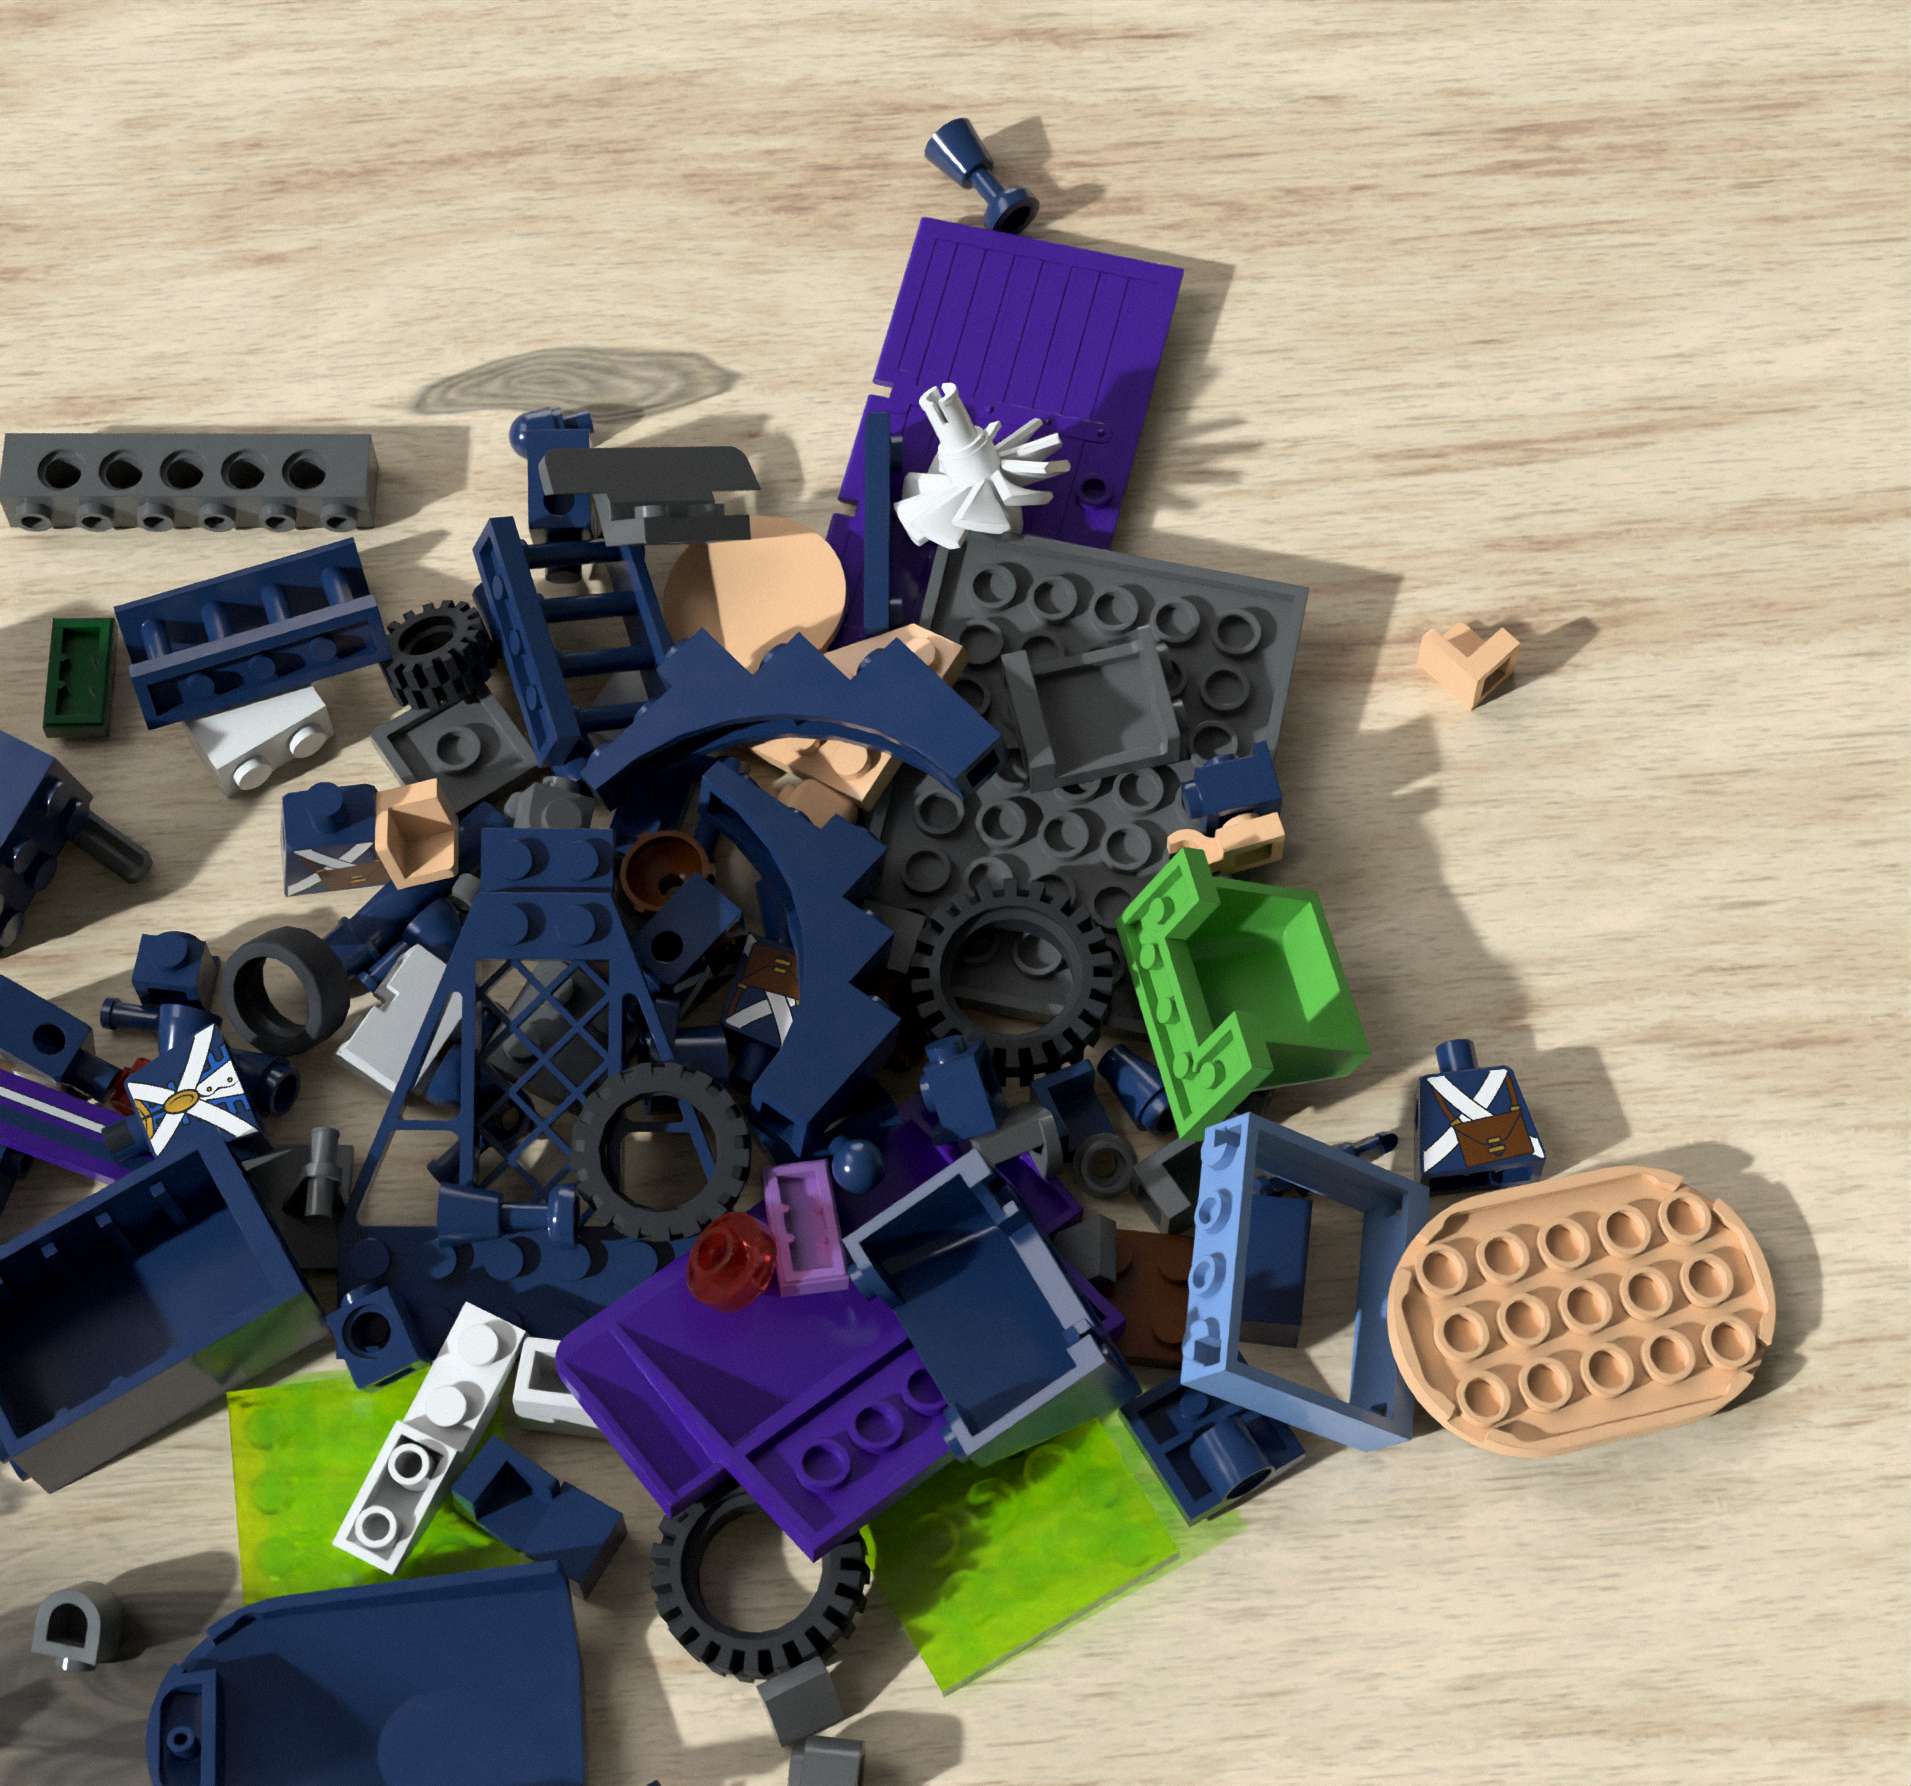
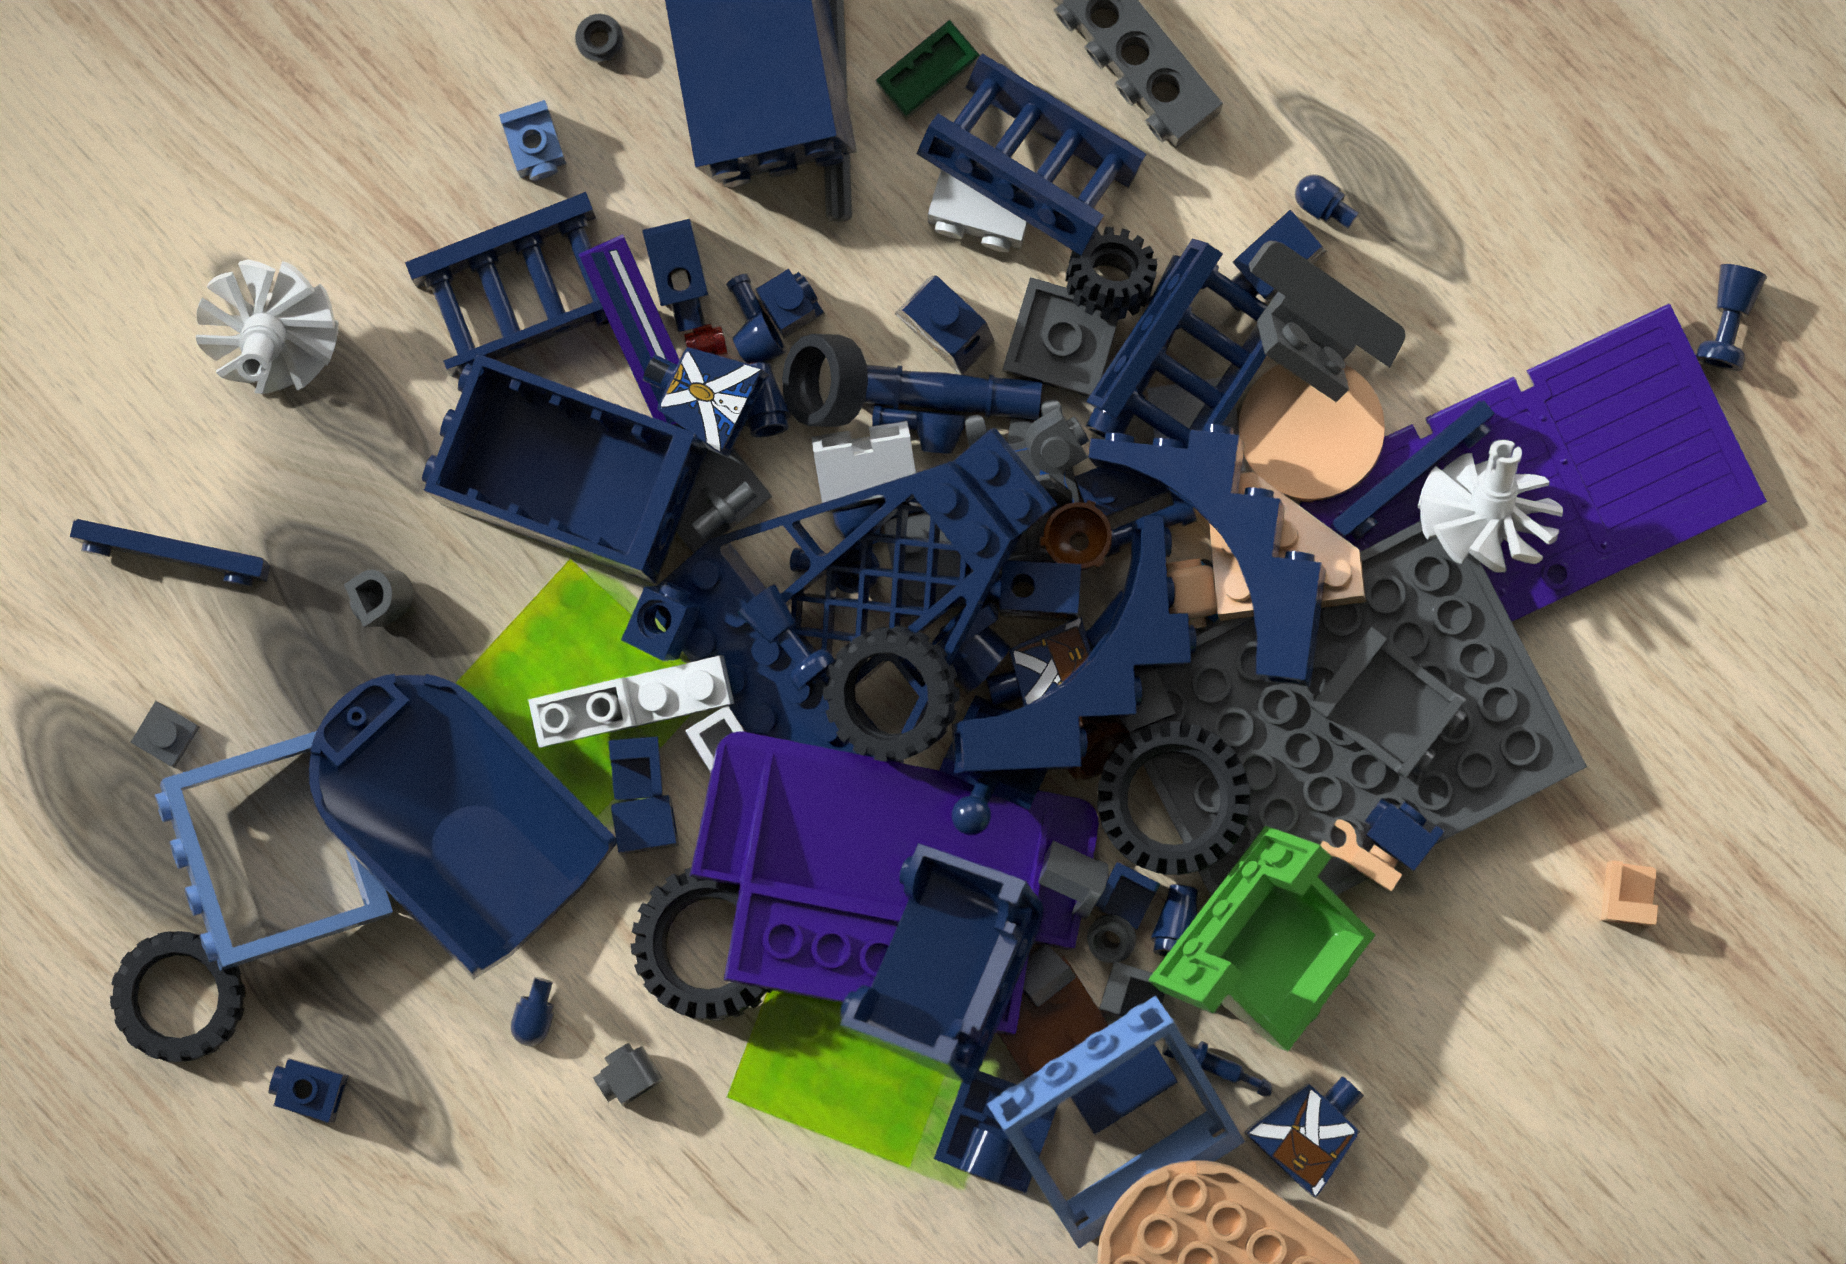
camera: 55 degrees right, 20 degrees up
light nougat panel [375,778,459,890] -> none
clear red plate [686,1211,777,1313] -> none
dark grey tile [756,1656,845,1748] -> none
medium lavender plate [760,1159,850,1298] -> none
dark blue brick [920,1035,1009,1146] -> none

